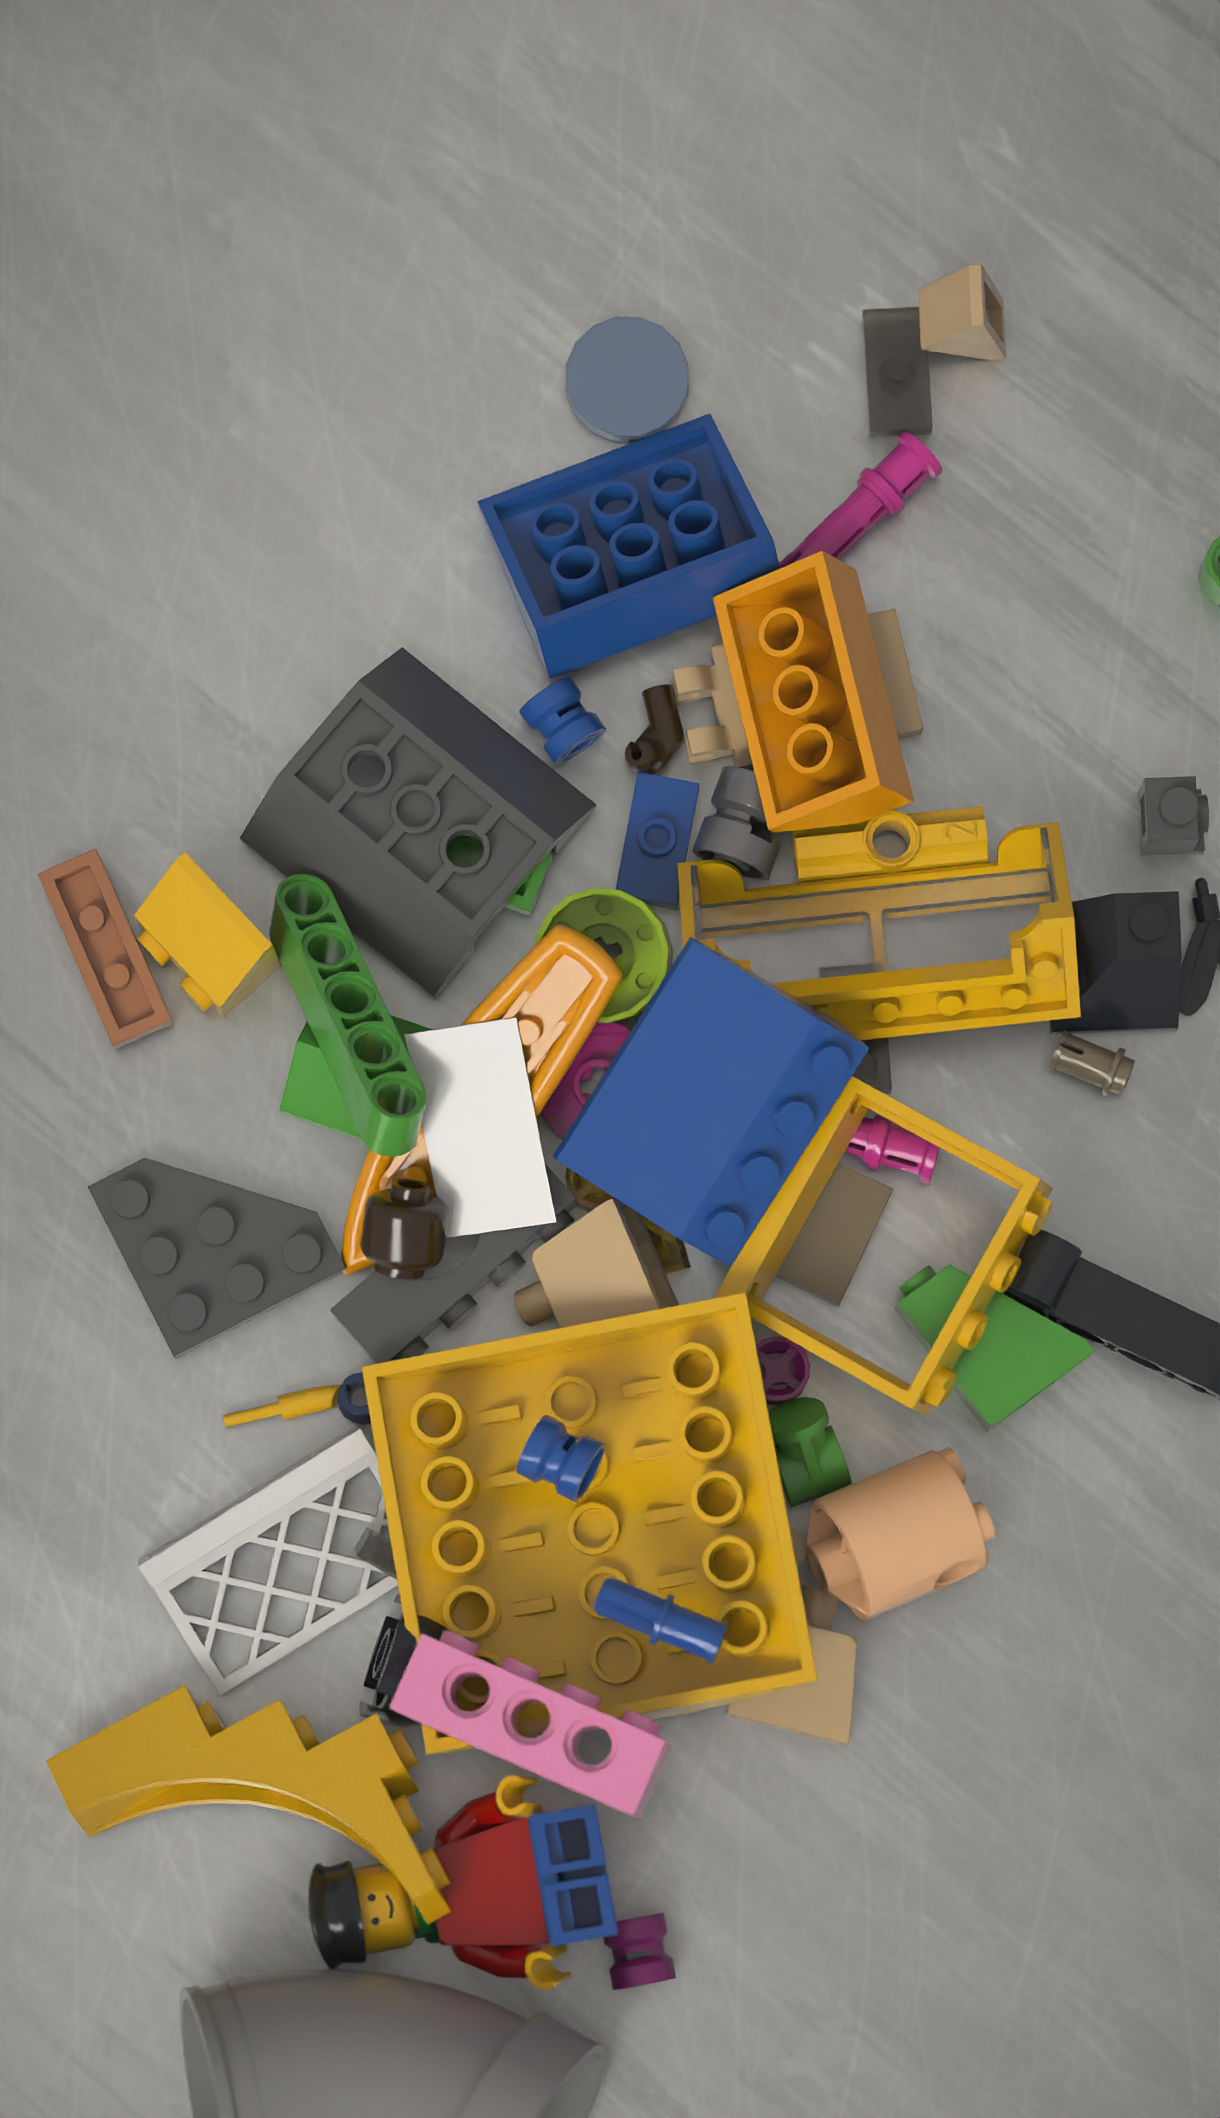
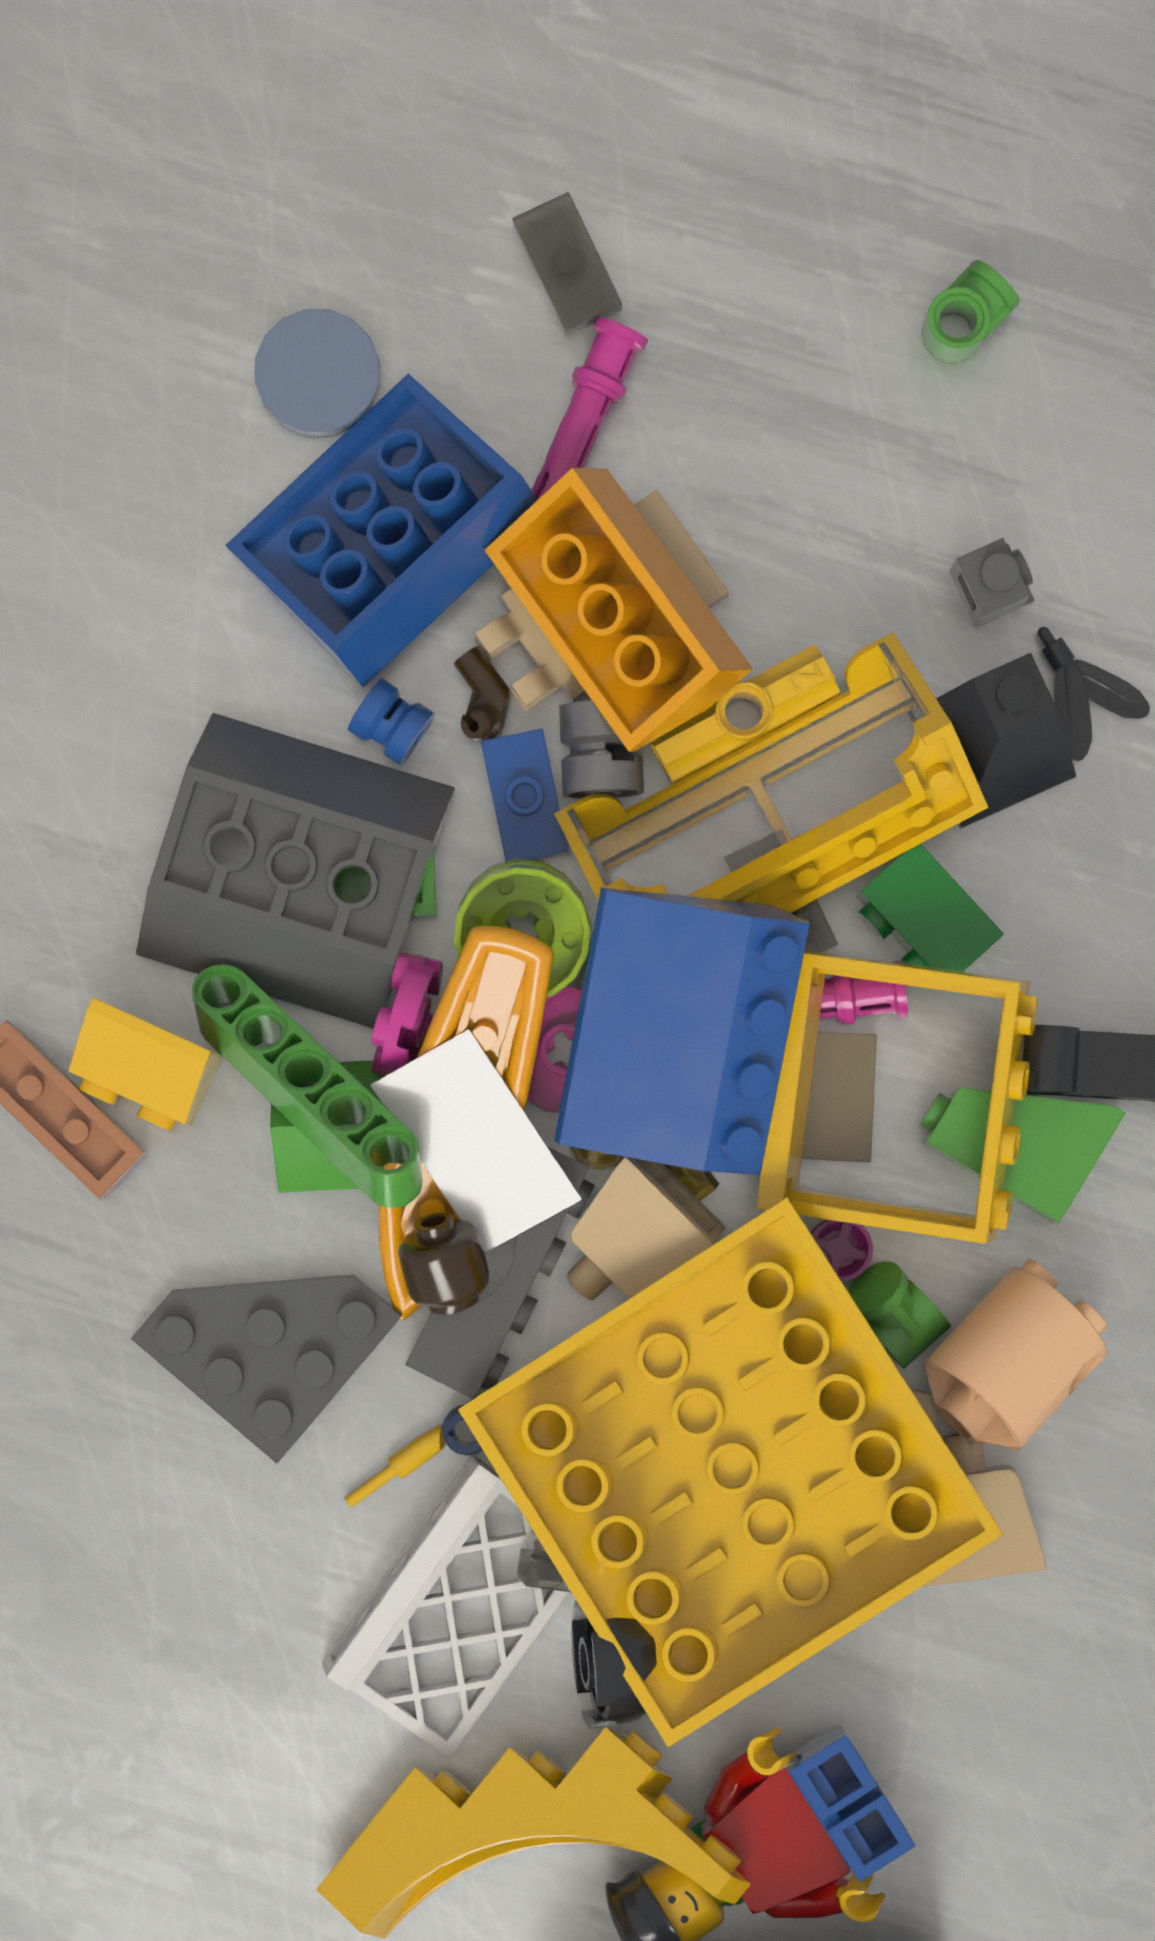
camera: 20 degrees left, 5 degrees up
bright pink brick [389,1630,672,1820] -> none
blue wheel [516,1415,606,1503] -> none
blue axle [594,1578,729,1664] -> none
magenta wheel [603,1913,676,1990] -> none
tan slope [918,264,1006,360] -> none
dark tan pin [1049,1030,1135,1097] -> none
none -> dark pink plate [371,952,443,1078]
none -> green brick [856,844,1004,972]

